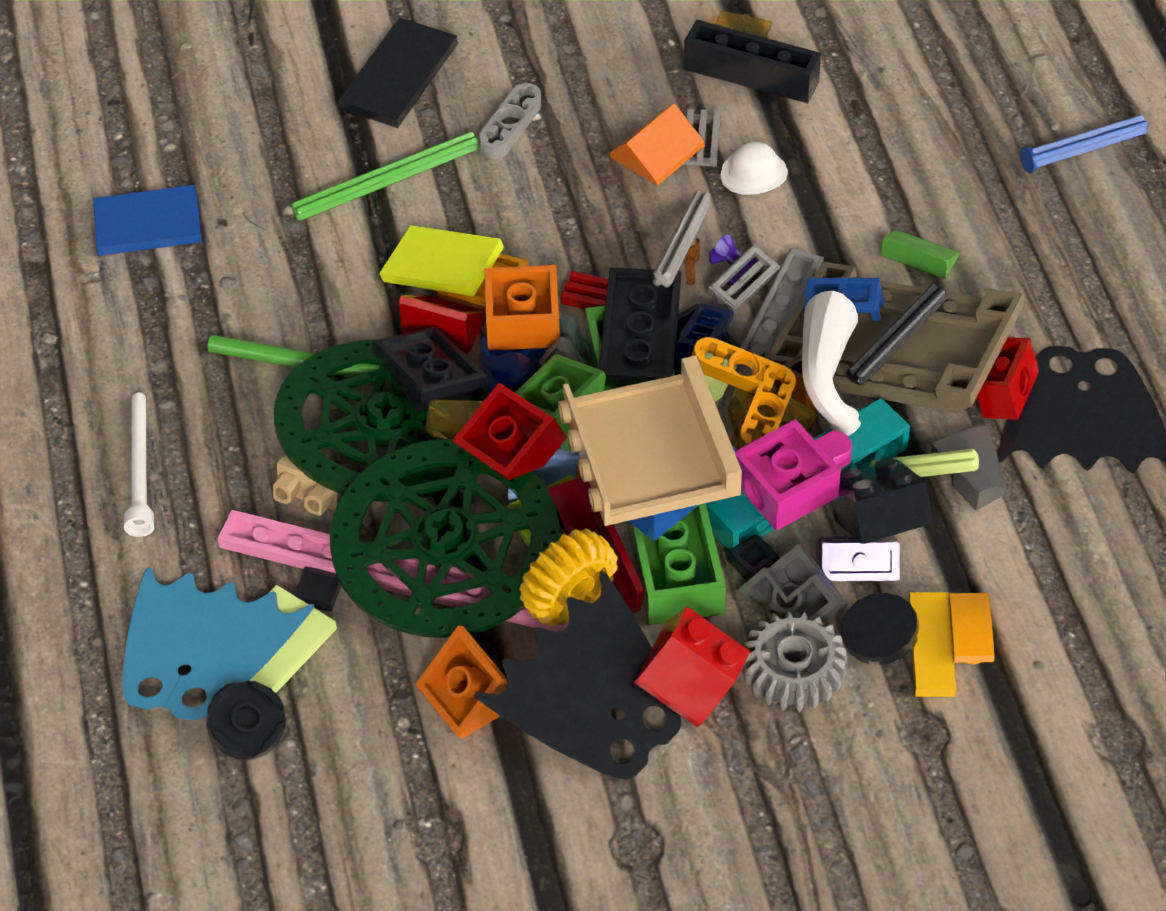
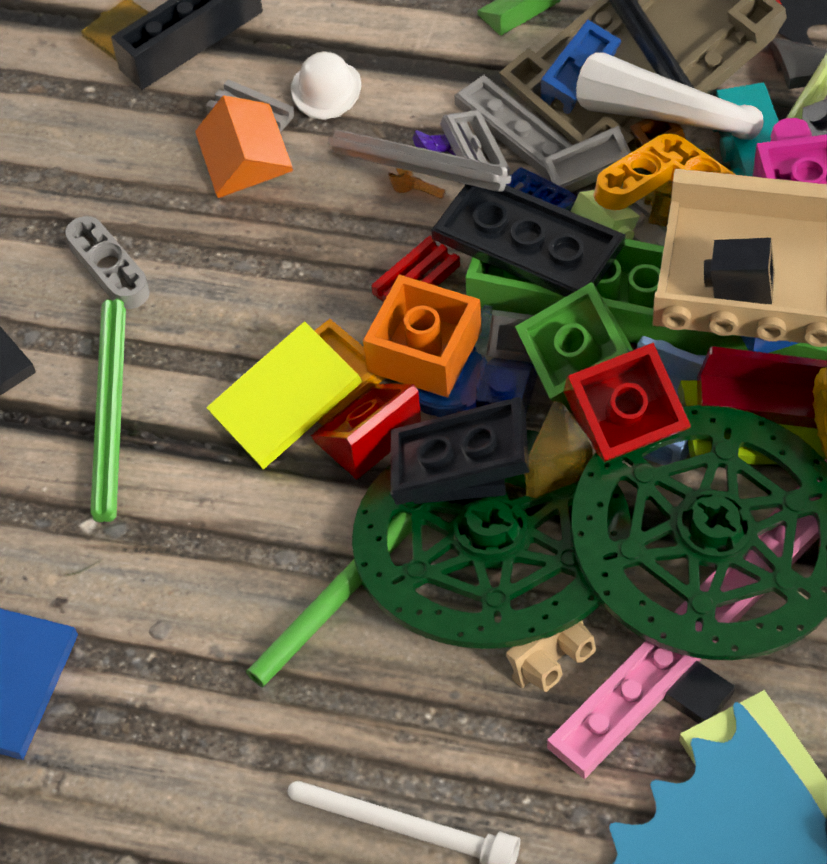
camera: 60 degrees left, 5 degrees up
none -> light grey tile [542,126,631,198]
none -> black brick [704,238,775,304]

